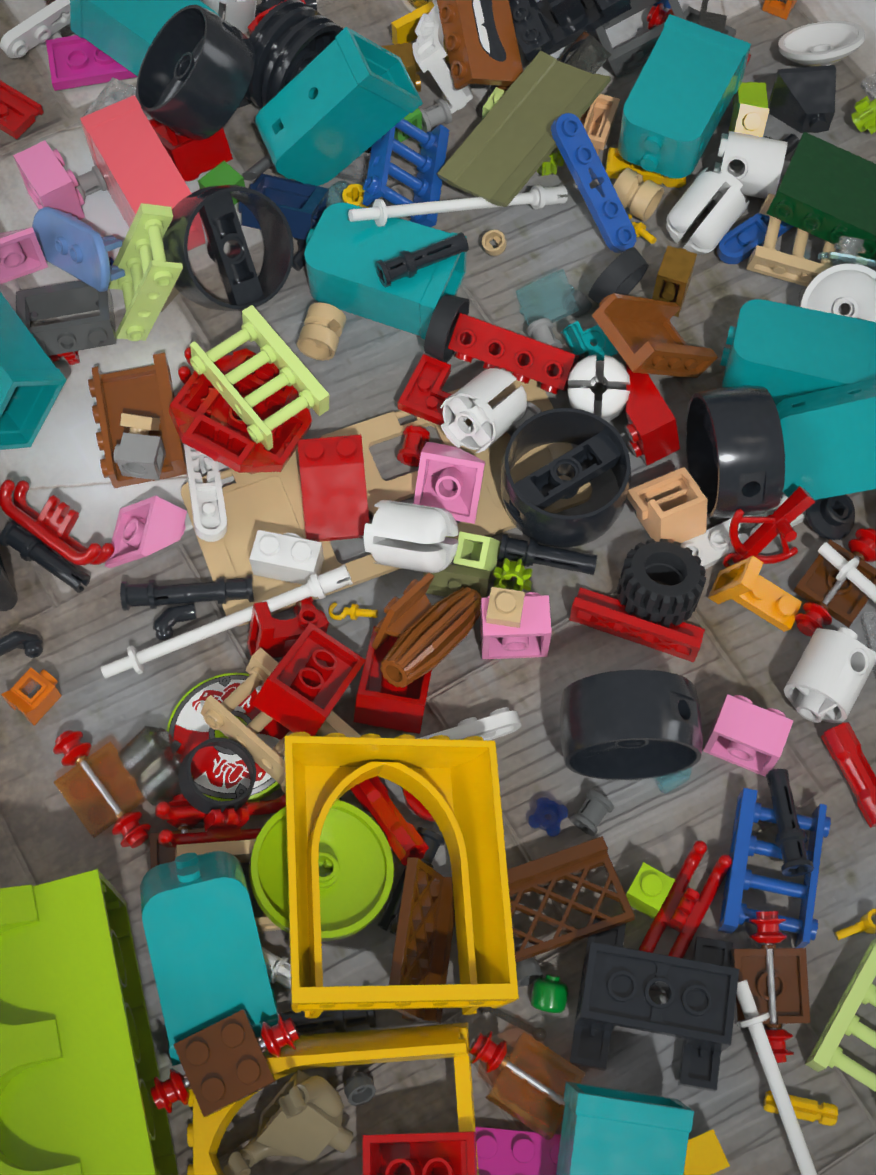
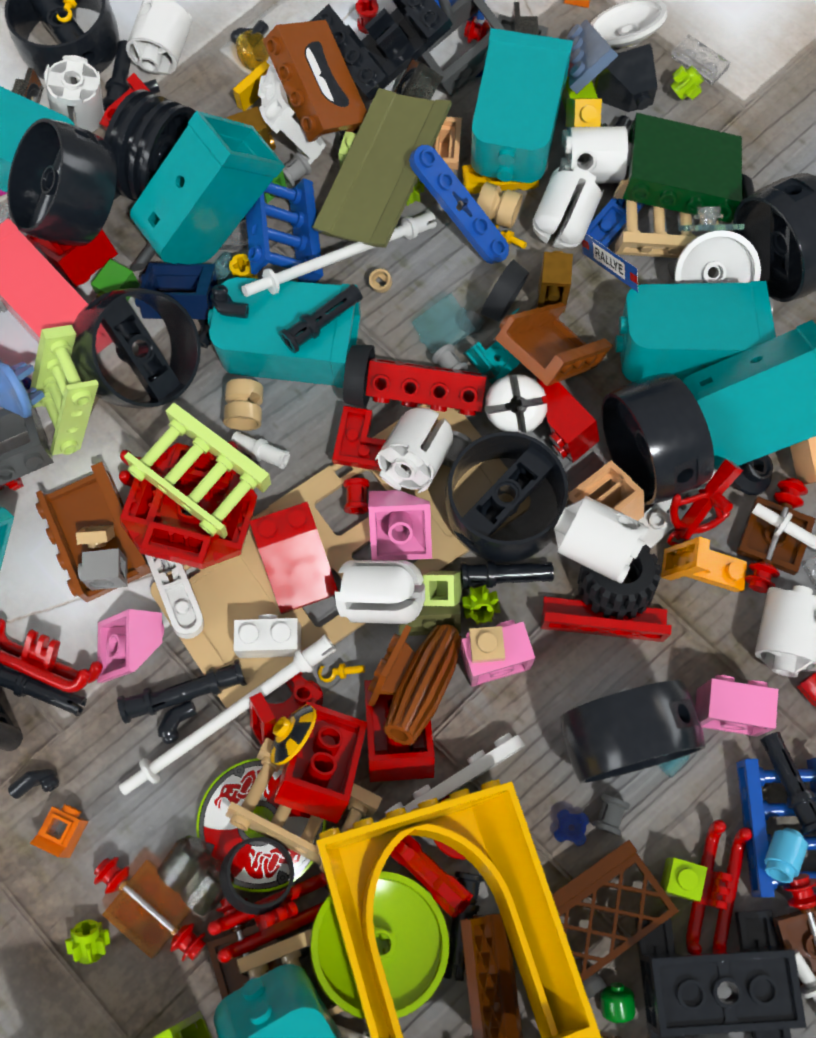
camera: 10 degrees left, 5 degrees up
none -> lime gear [65,919,111,964]
none -> black arm [211,285,249,319]
none -> white pin [230,431,290,469]
none -> dish [270,705,316,765]
none -> white cylinder [554,496,649,584]
none -> sand blue wing [567,19,619,94]
none -> sticker [582,234,638,293]
none -> medium azure brick [764,828,808,883]

